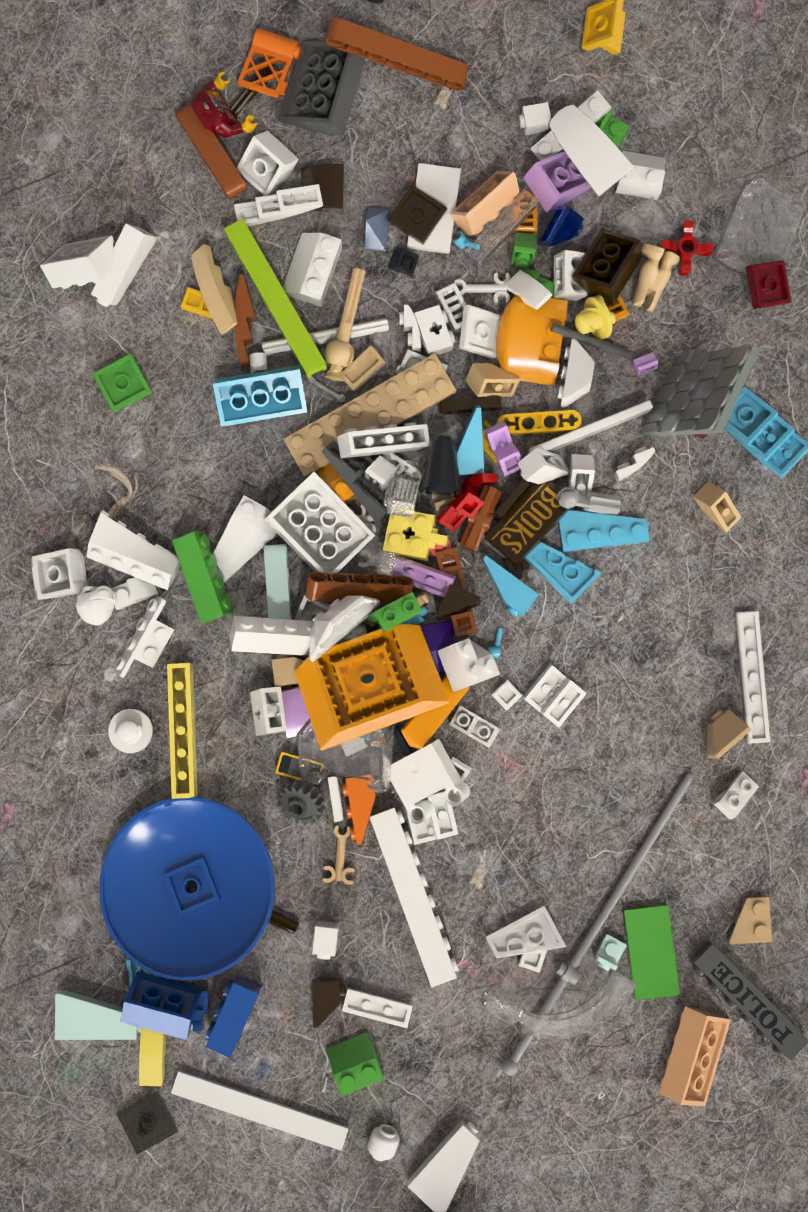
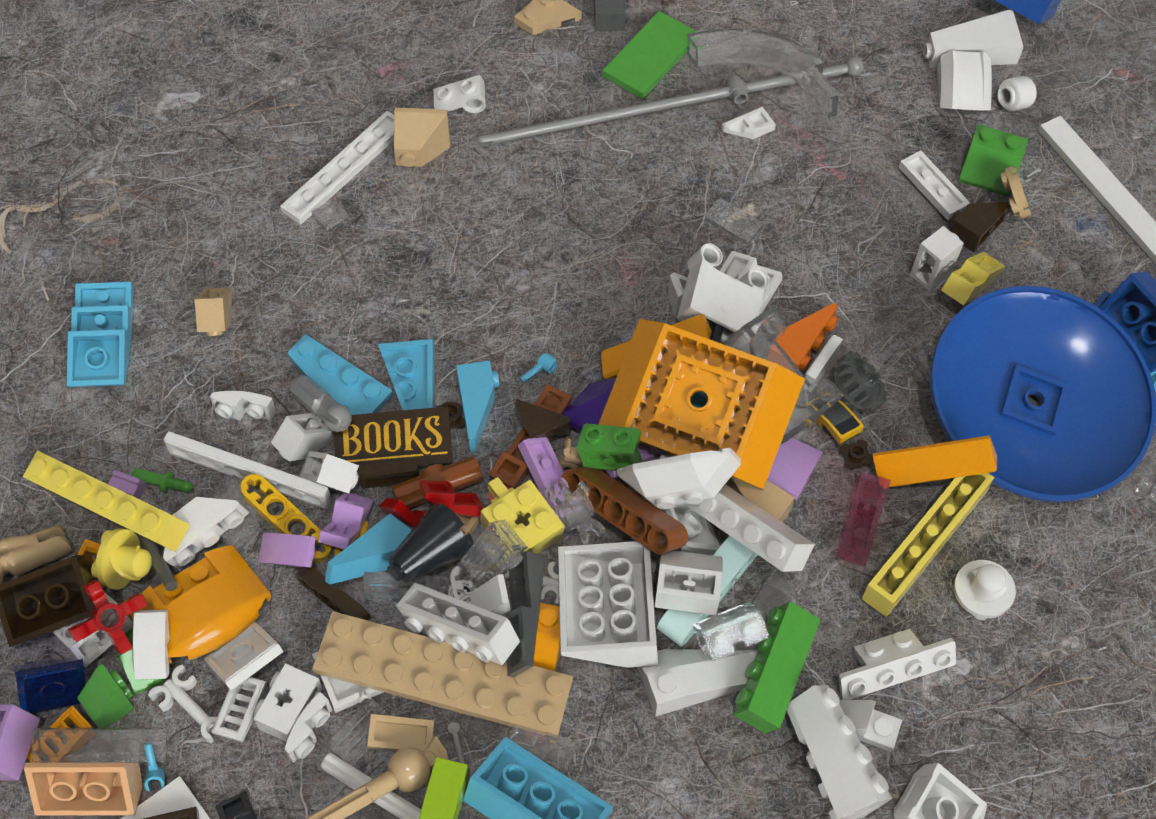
camera: 135 degrees left, 25 degrees down
white hair [76,586,116,625] -> none
blue brick [204,975,262,1058] -> none
white brick [250,686,287,736] -> none
tan bar [322,825,355,885] -> none
white brick [370,807,459,988] -> none
white slope [437,638,500,692] -> none
white slope [449,706,500,748] -> none
tan slope [465,363,520,397] -> none
white wing [486,906,566,958] -> none
white tile [491,680,523,711] -> none
white slope [522,664,586,727] -> none
light aqua bracket [593,933,626,971] -> none
light grey piece [640,345,760,439] -> none
none -> light yellow brick [23,451,190,552]
none -> red pin [68,580,148,655]
none -> bright green piece [132,468,193,493]
none -> lavender slope [258,533,316,568]
none -> white slope [655,550,722,615]
none -> clear brick [692,602,770,661]
none -> clear pink slope [836,472,891,566]
none -> dark brown plate [840,440,873,469]
none -> light orange slope [873,435,997,488]
none -> white slope [936,49,992,111]
none -> light yellow slope [941,252,1006,306]
none -> tan plate [1000,165,1032,219]

